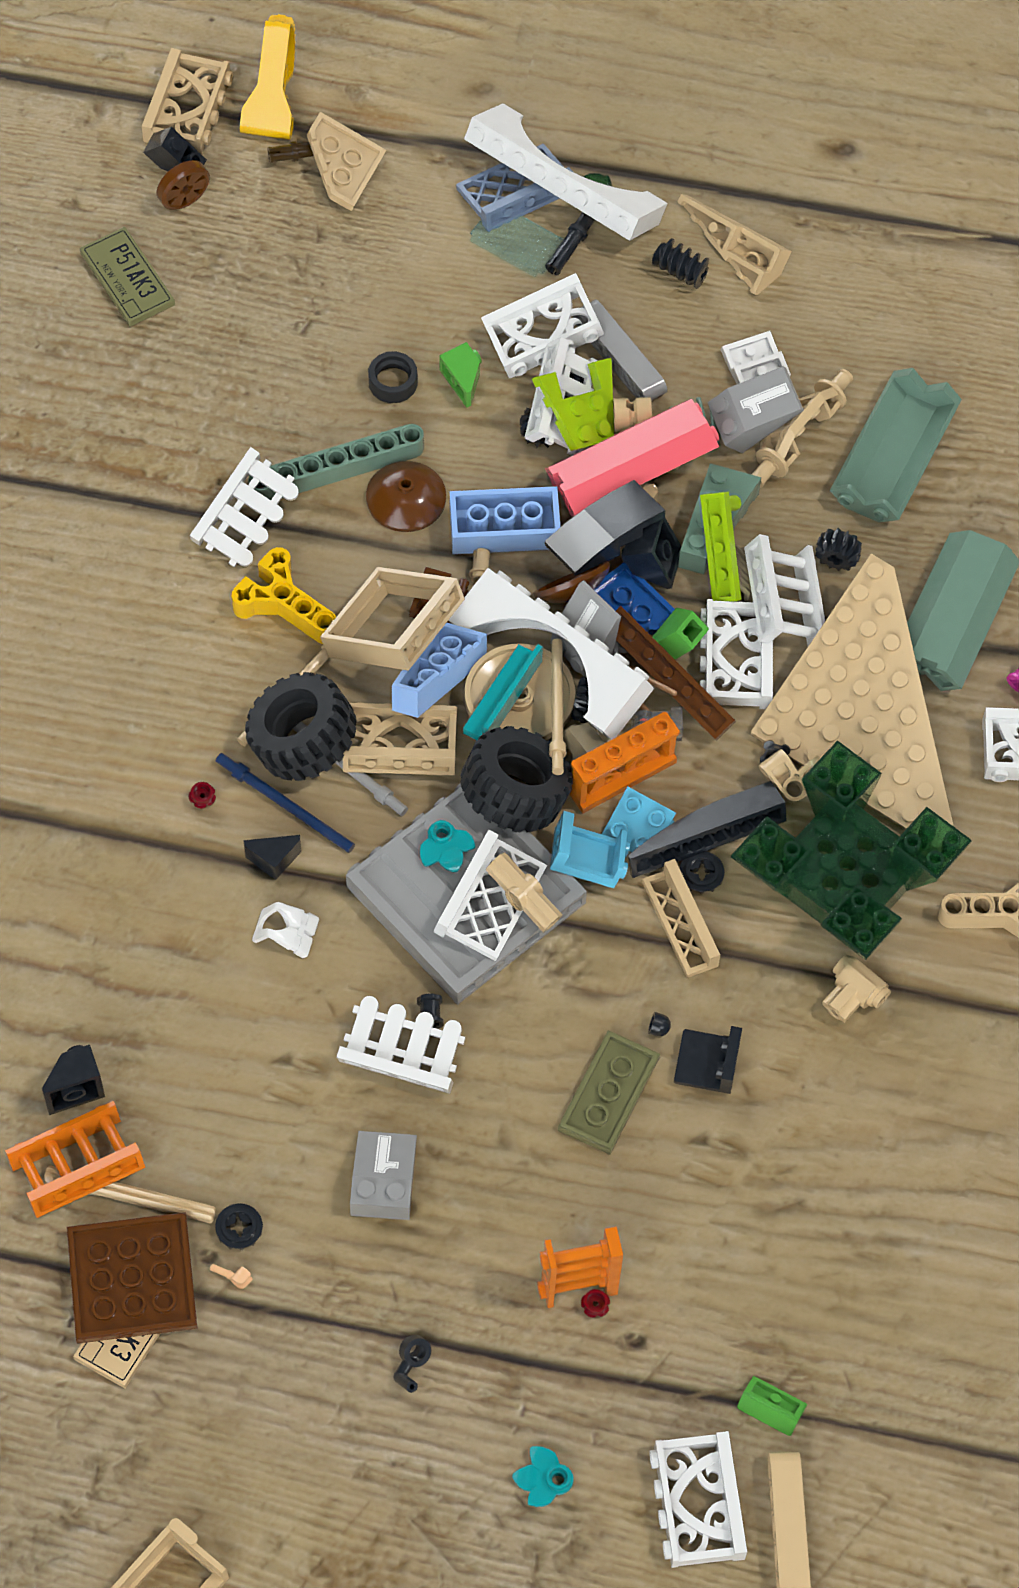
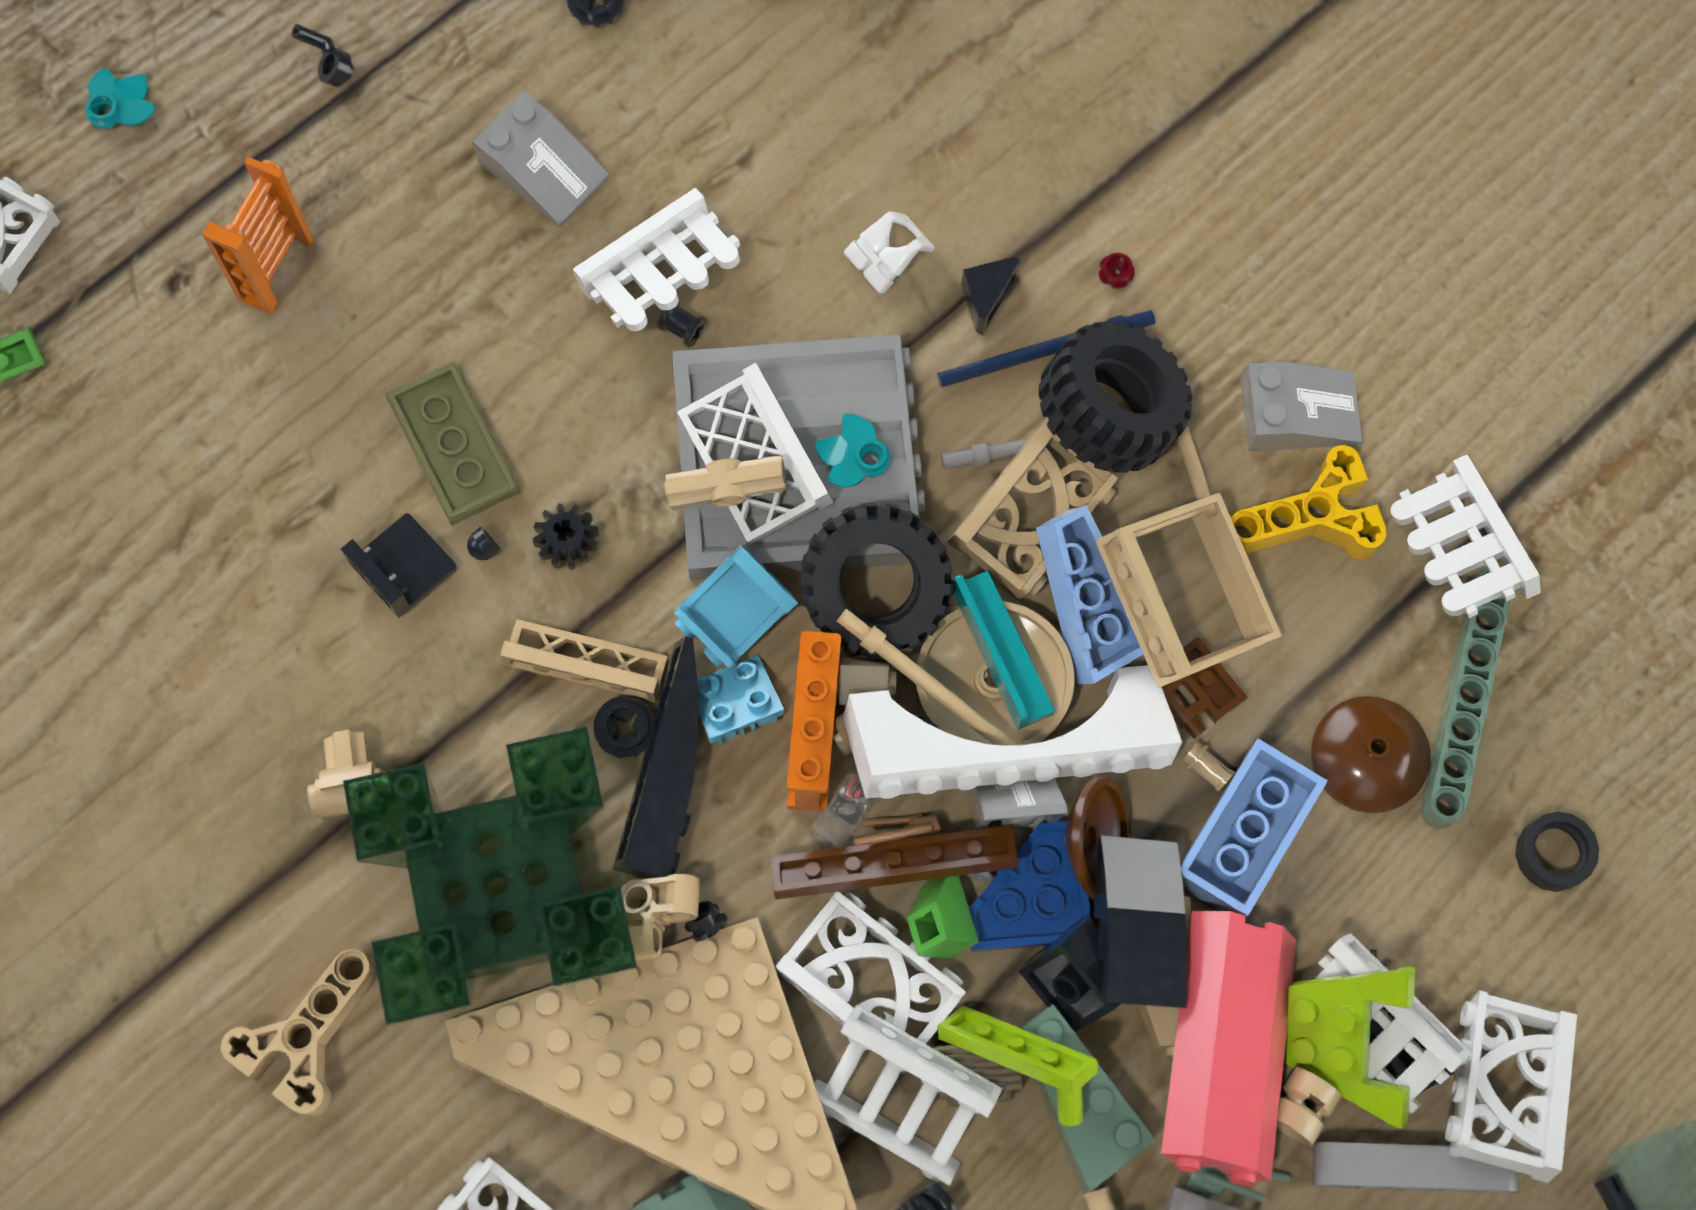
camera: 125 degrees right, 10 degrees up
bright green slope [439,342,482,408] -> none
none -> black gear [532,503,599,570]
none -> light grey slope [1240,361,1363,451]

